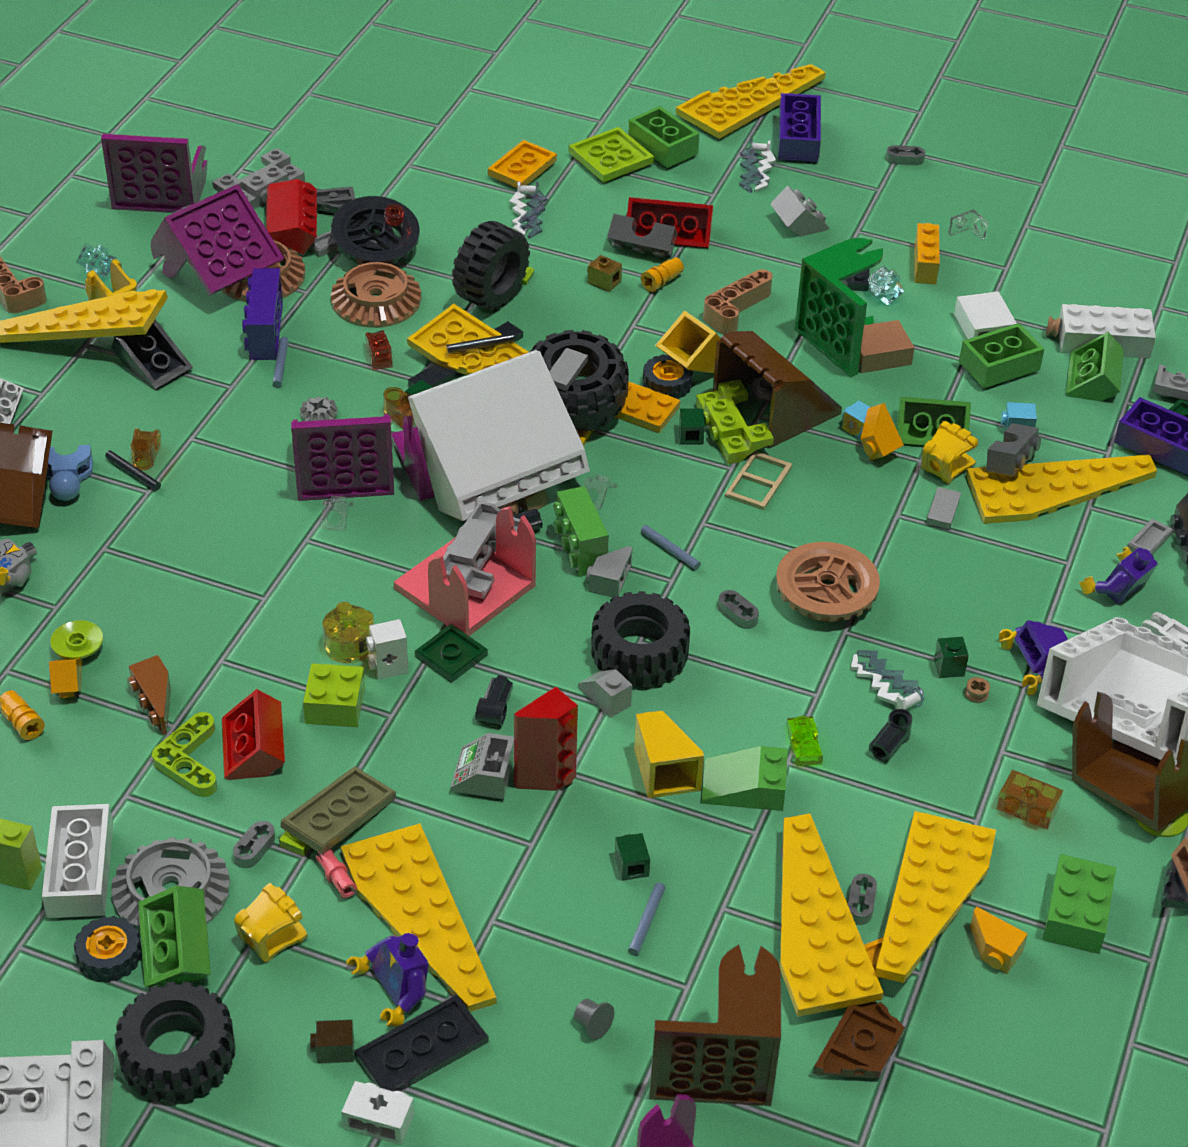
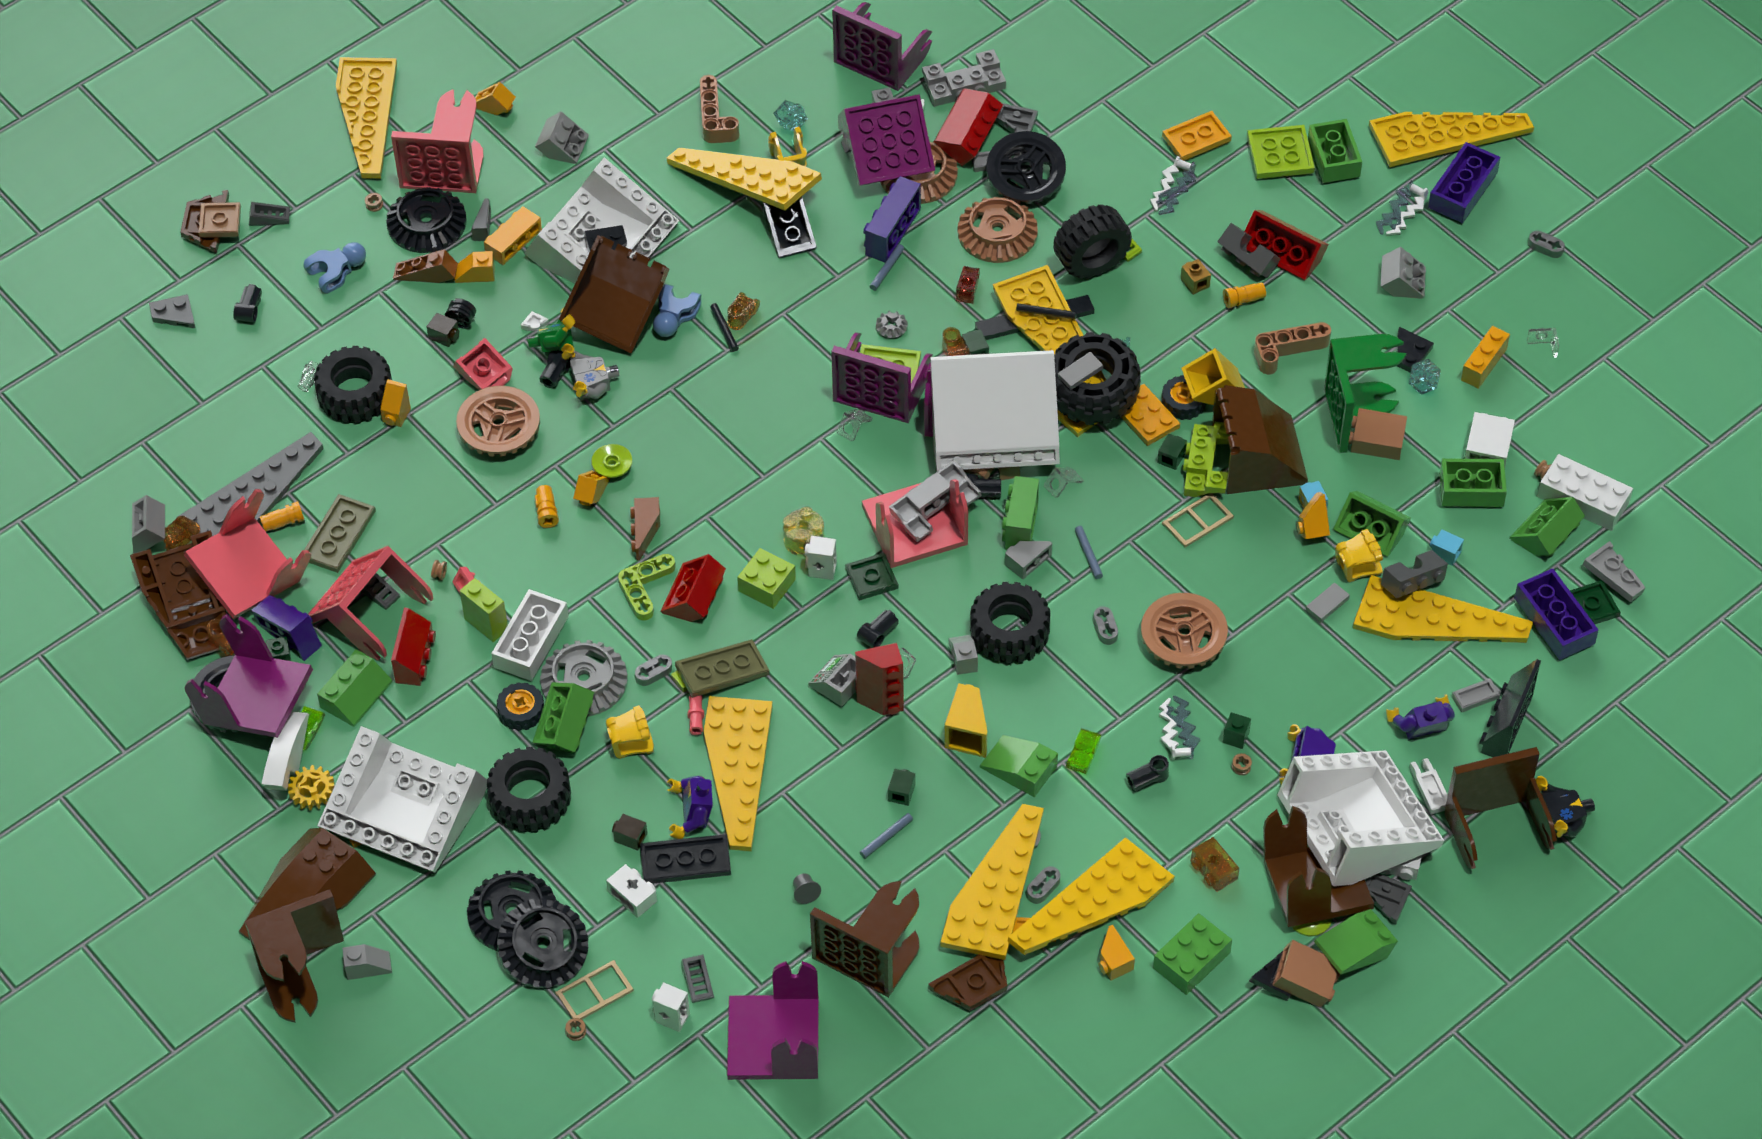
camera: 30 degrees right, 10 degrees up
clear red bush [384,204,404,226] -> none

